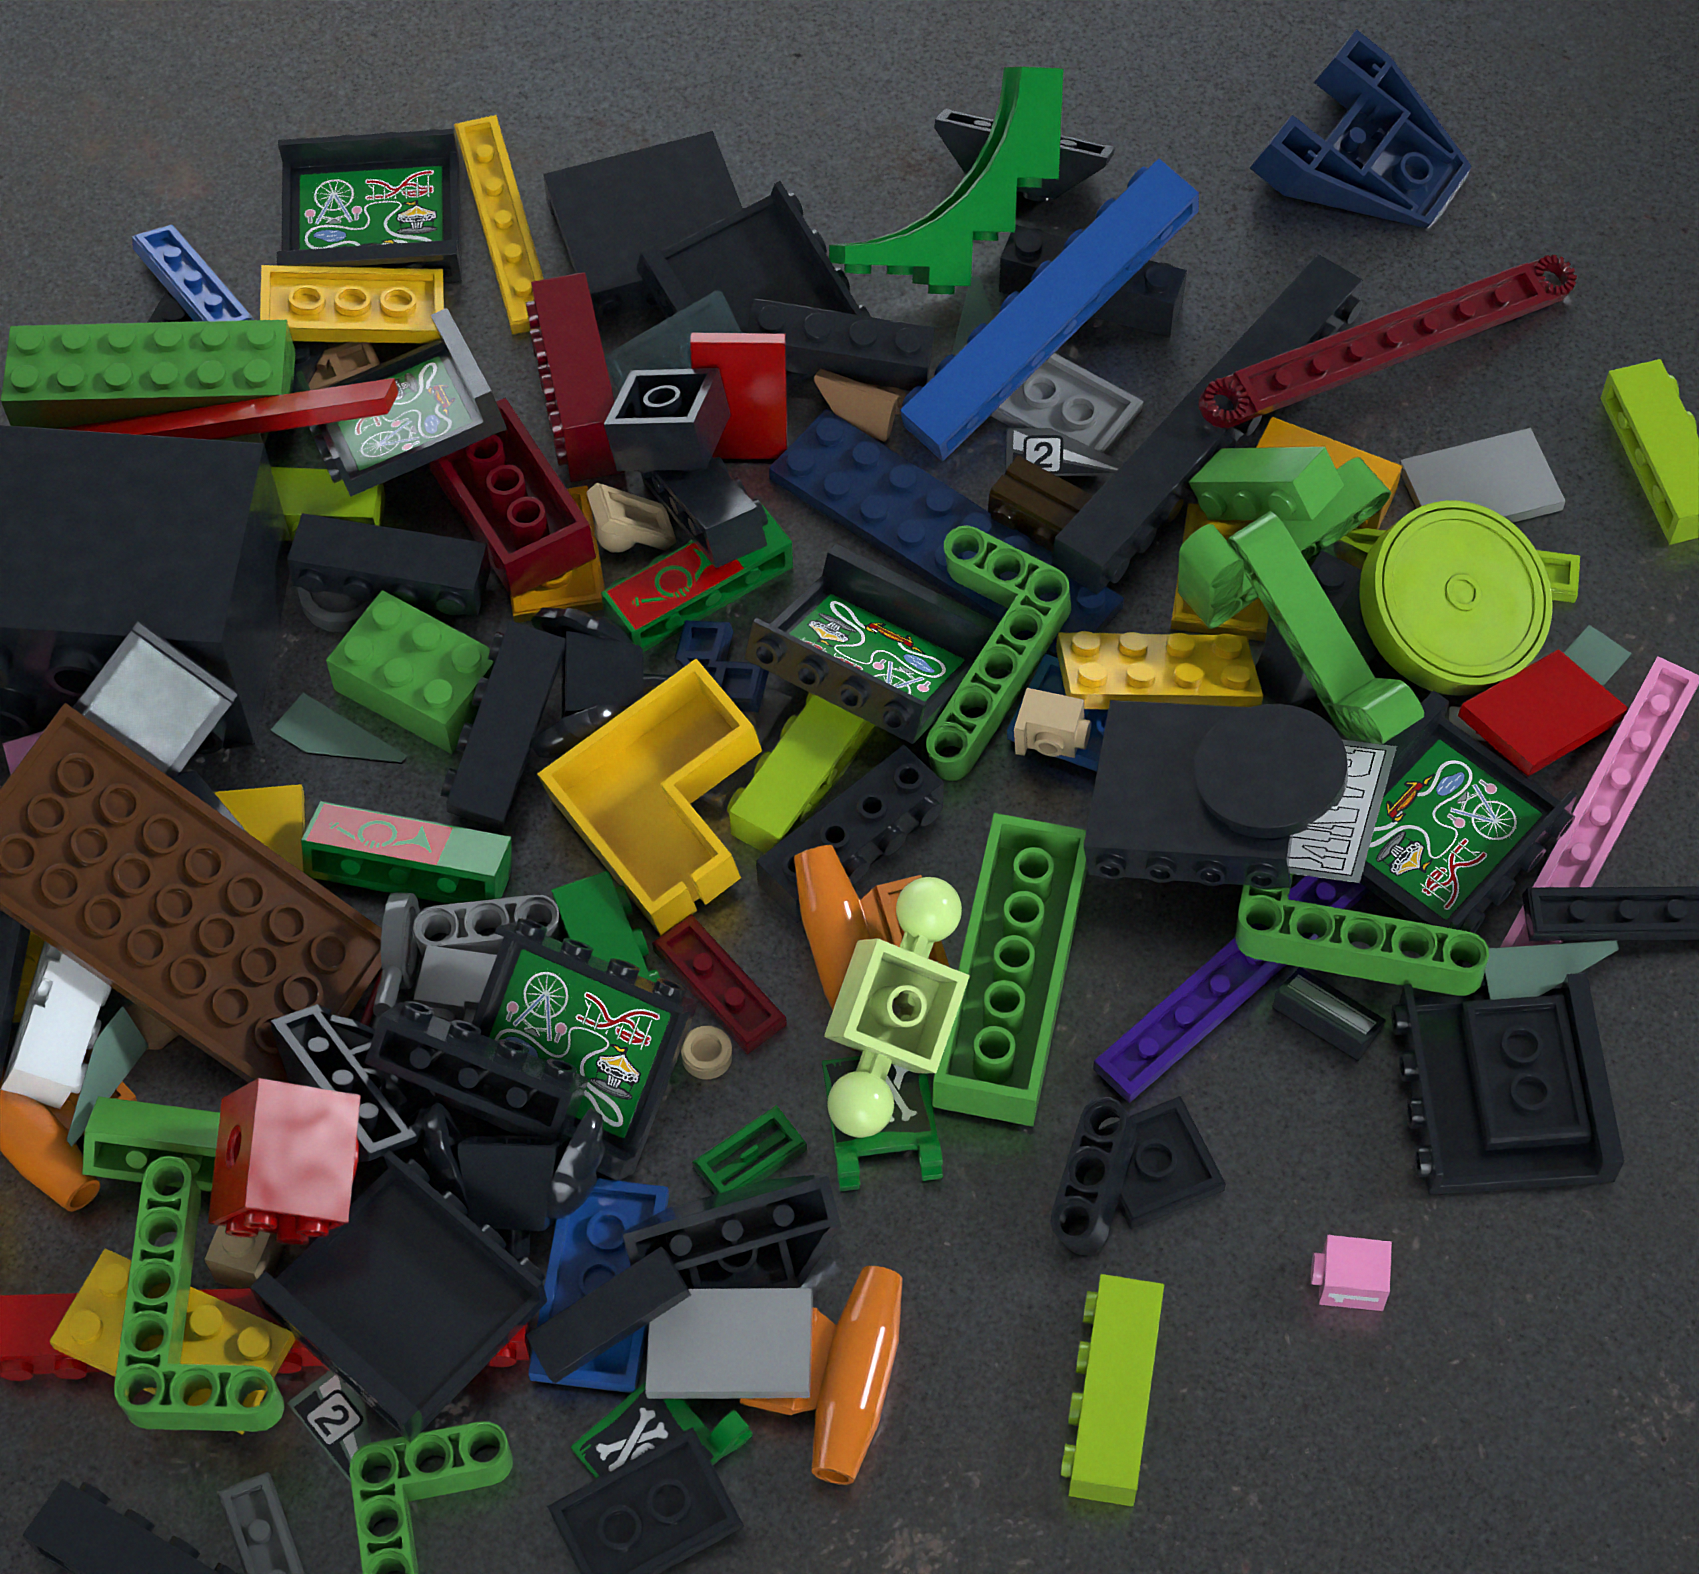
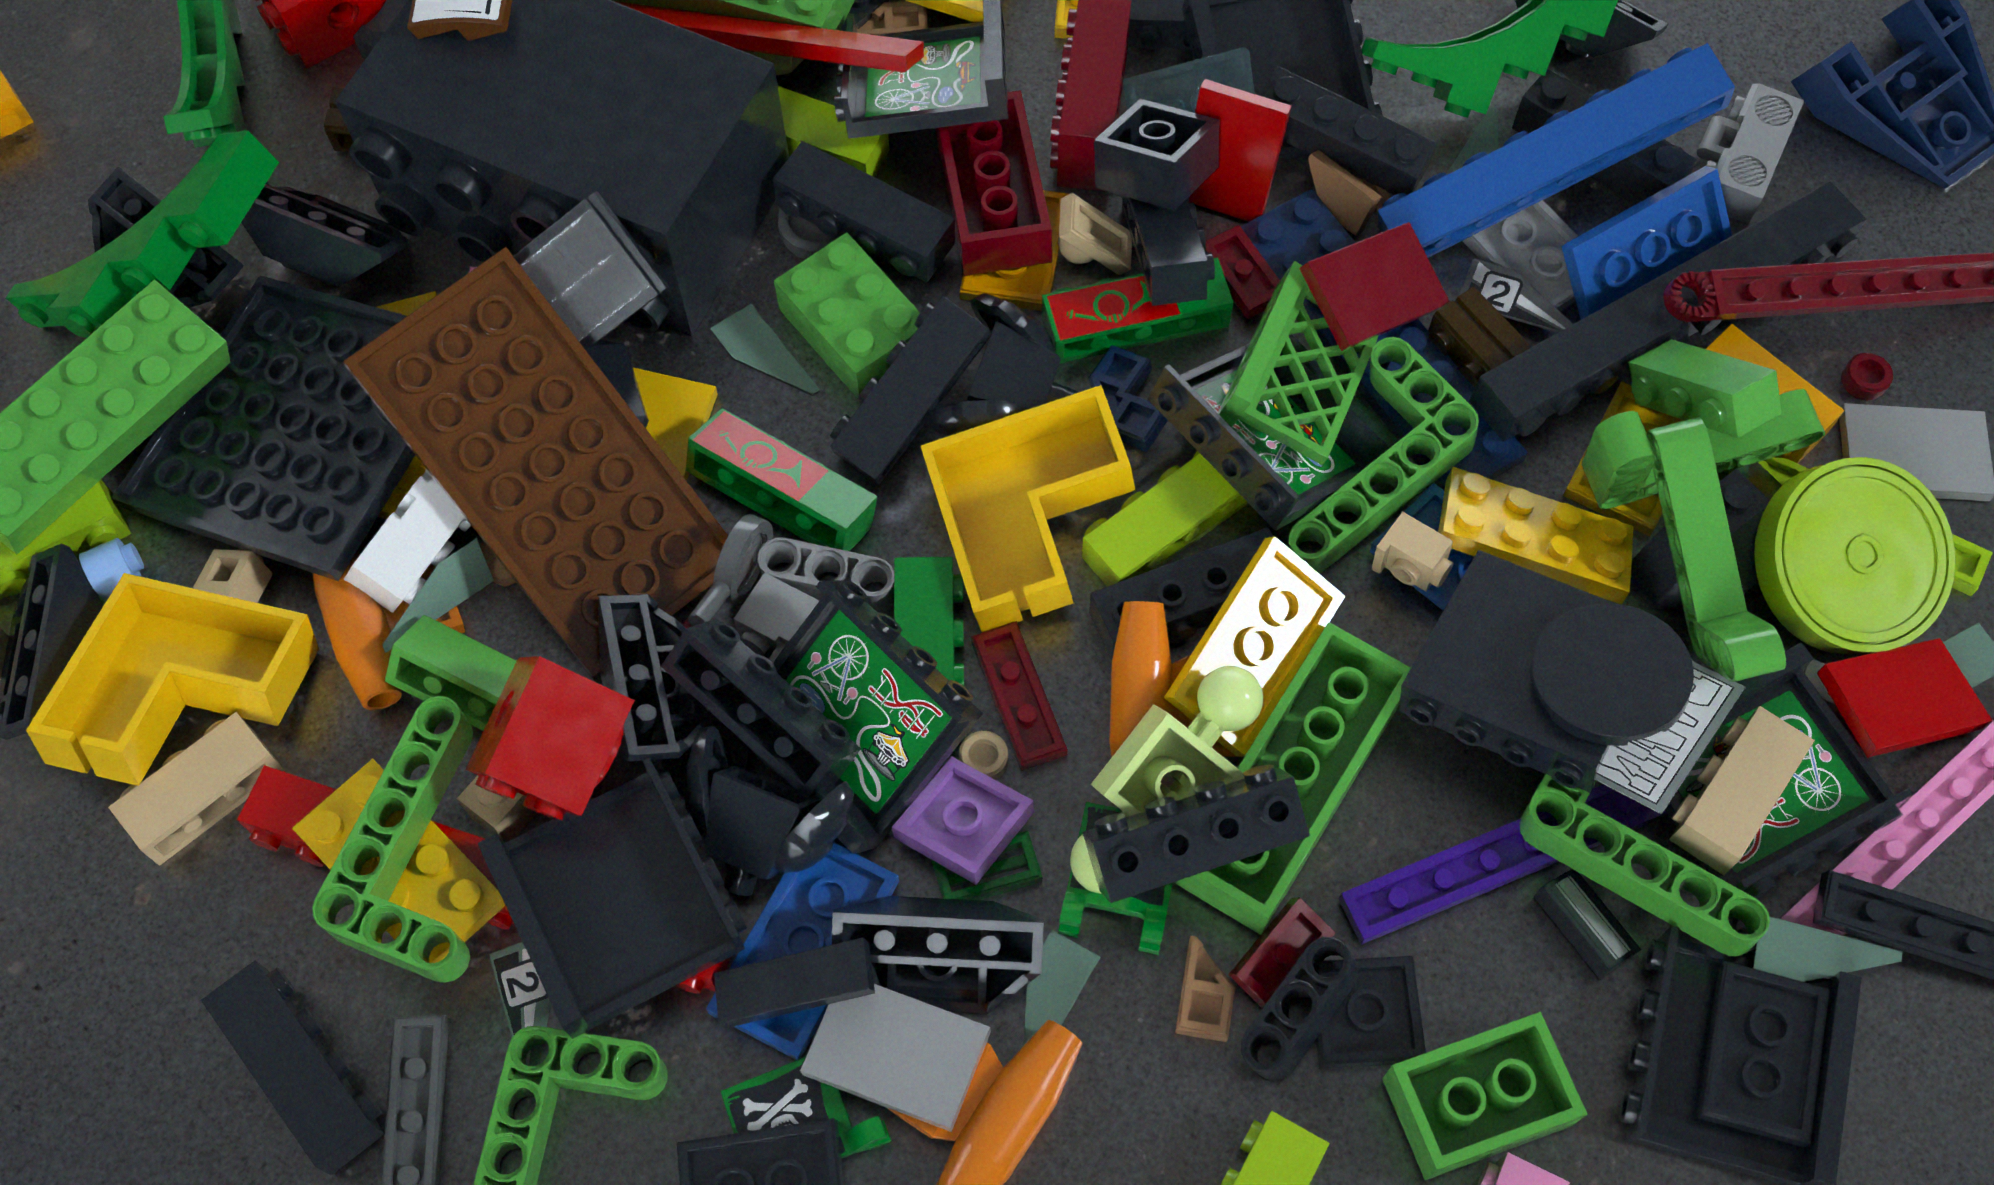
camera: 20 degrees right, 5 degrees up
none -> medium lavender plate [892,756,1035,885]
none -> sand green sticker [1023,930,1101,1046]
none -> black brick [1082,764,1310,903]
none -> plate [1164,536,1345,757]
none -> medium nougat tile [1175,936,1235,1042]
none -> dark red plate [1206,225,1280,319]
none -> bright green fence [1218,261,1379,465]
none -> dark red plate [1228,897,1335,1009]
none -> dark red tile [1299,222,1450,351]
none -> bright green brick [1382,1012,1587,1181]
none -> blue plate [1561,166,1732,320]
none -> tan brick [1669,706,1815,875]
none -> light grey piece [1696,83,1804,224]
none -> dark red tile [1841,353,1893,400]

